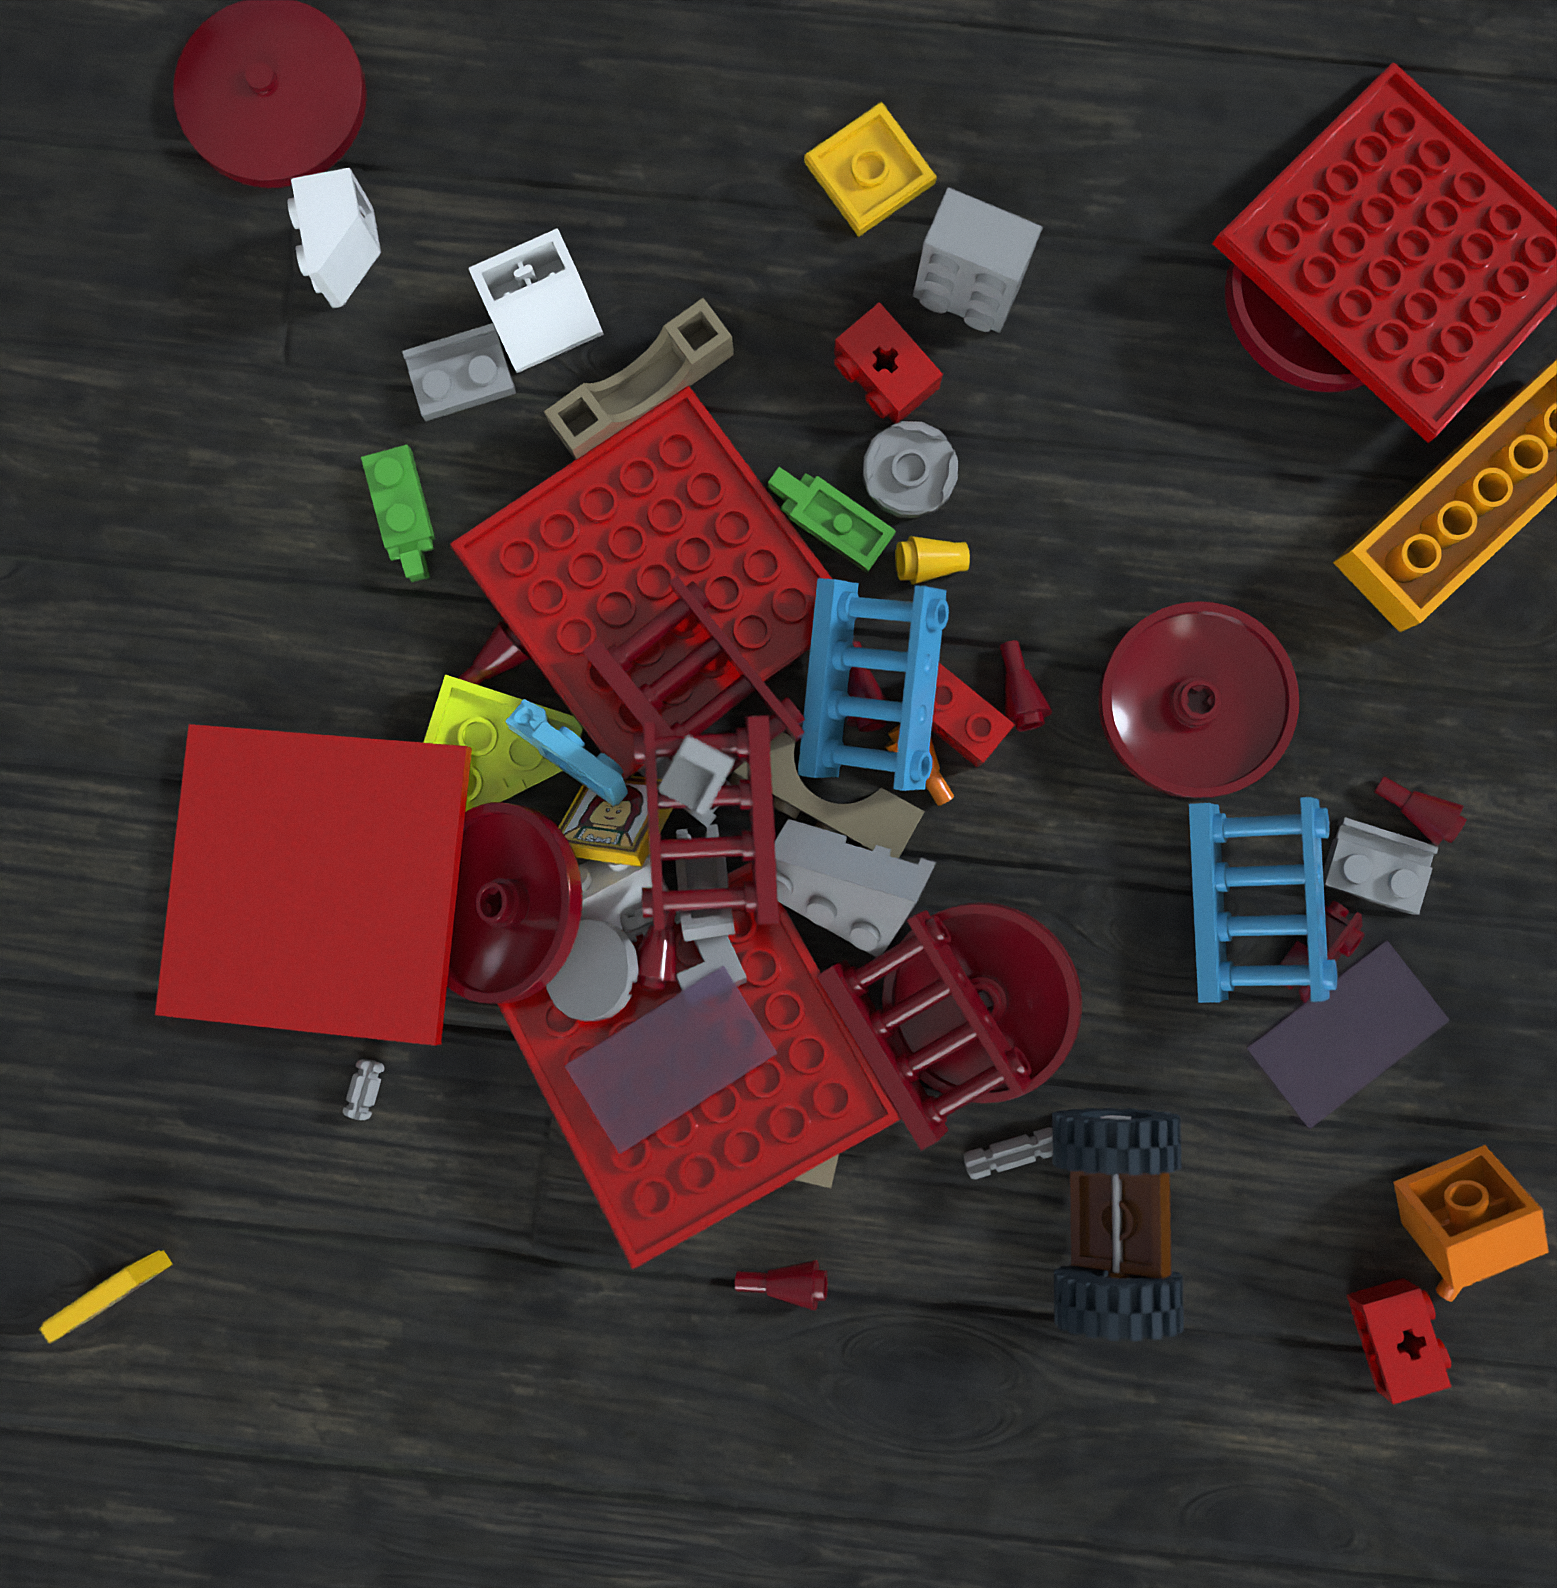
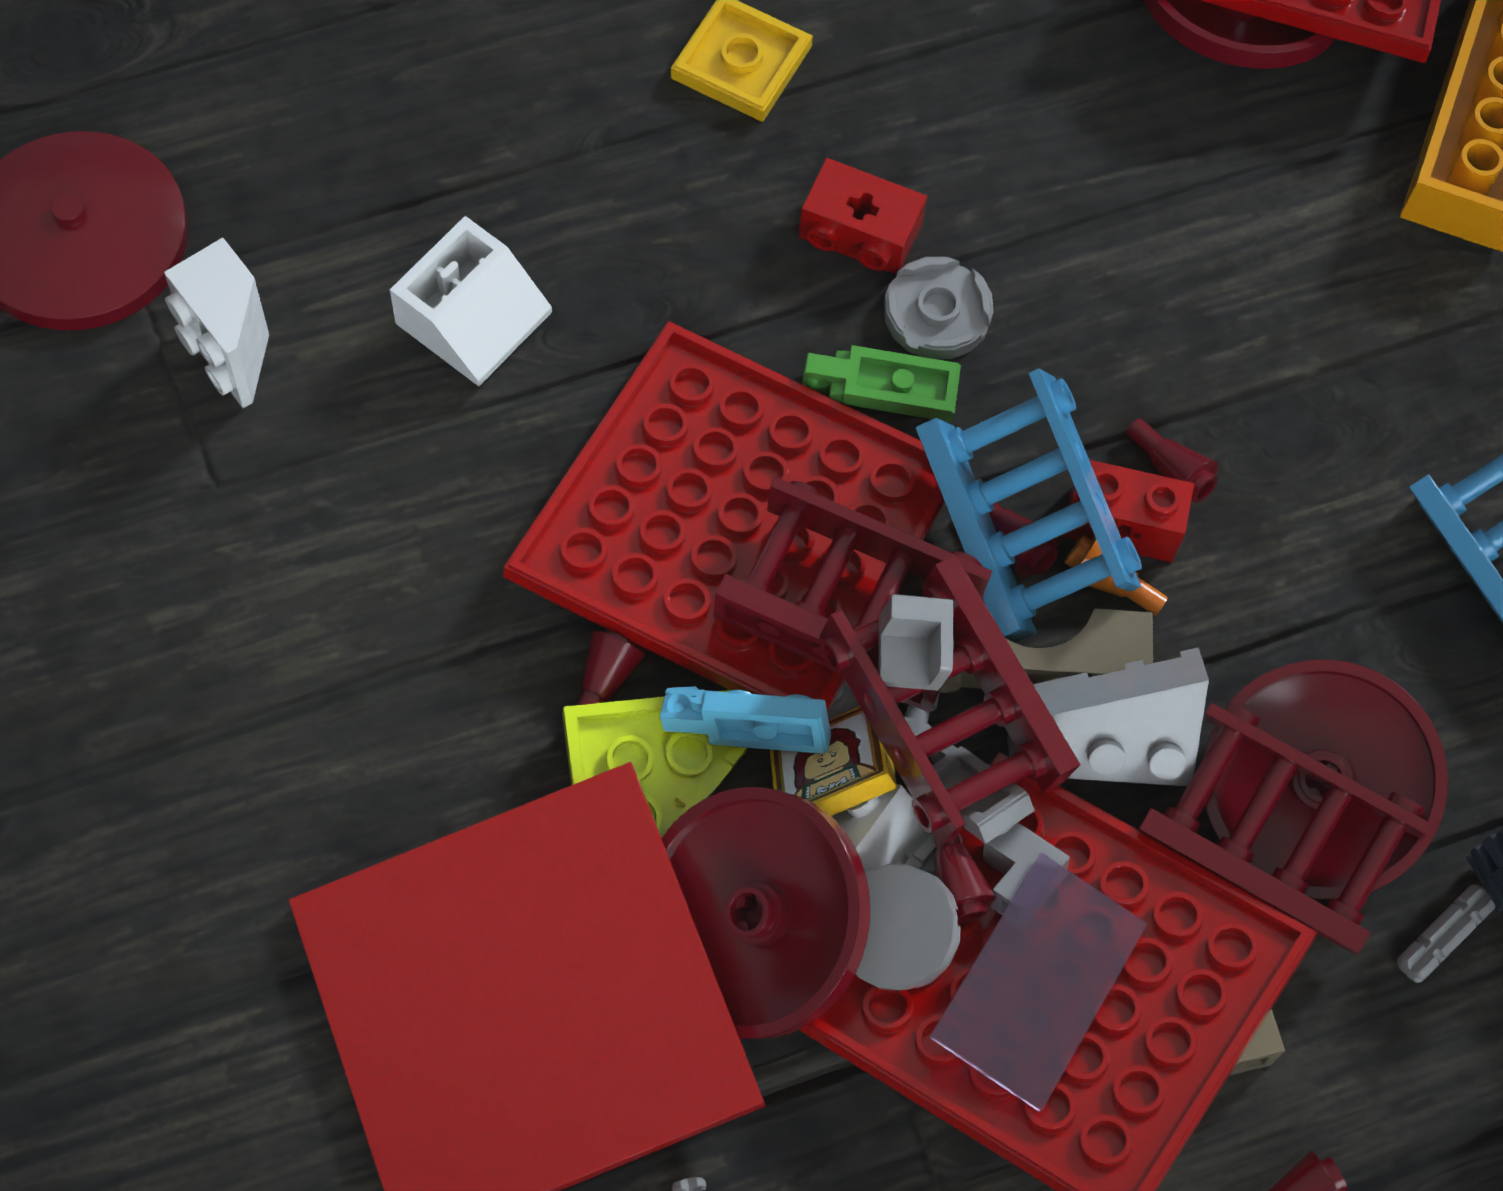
camera: 35 degrees left, 20 degrees down
bright green hinge [361,445,435,582] -> none
light grey plate [402,323,516,421] -> none
dark tan arch [544,298,734,460] -> none
yellow cone [895,536,970,585] -> none
light grey brick [913,188,1042,333] -> none
dark red dish [1098,601,1299,799] -> none

